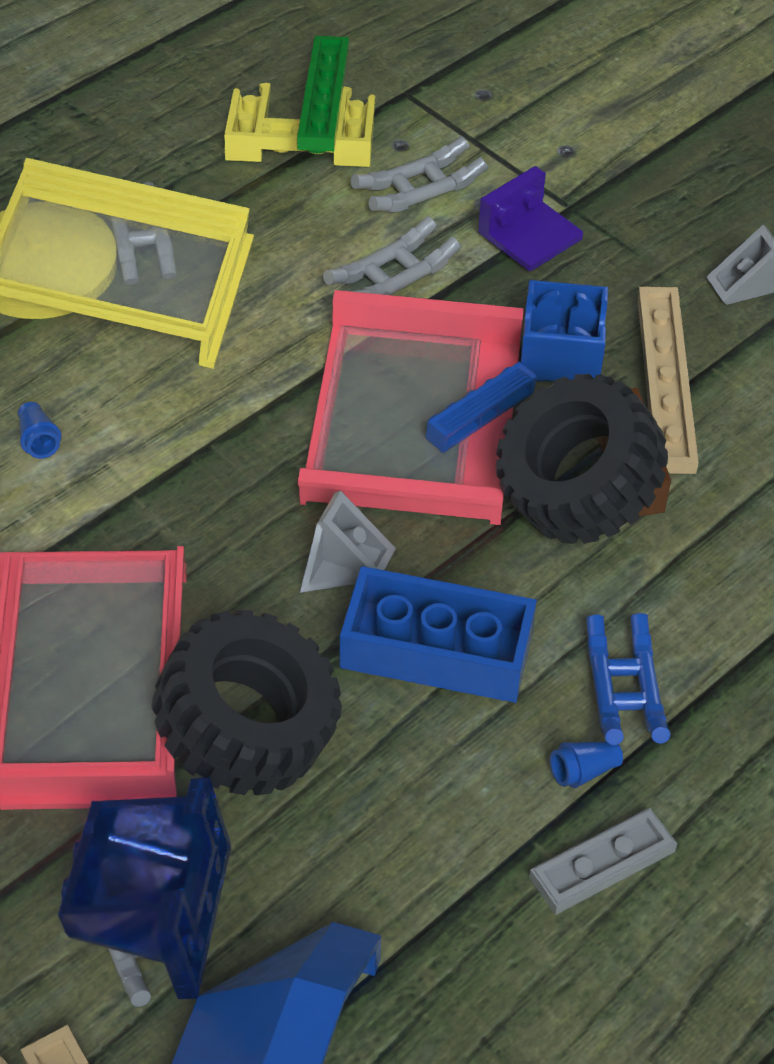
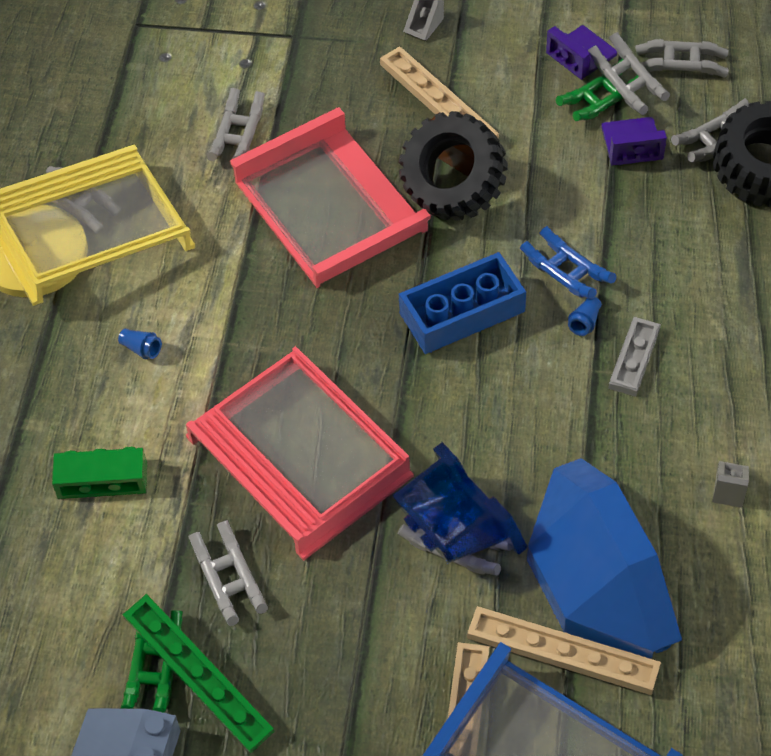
camera: 35 degrees left, 5 degrees up
black tyre [152,610,342,795] -> none
light yellow wedge [224,83,375,167] -> none
green plate [297,35,349,154] -> none
light grey slope [300,490,396,593] -> none
light grey piece [351,135,489,213] -> none
blue piece [426,362,537,453] -> none
dark purple bracket [478,166,583,271] -> none
blue piece [521,280,608,382] -> none

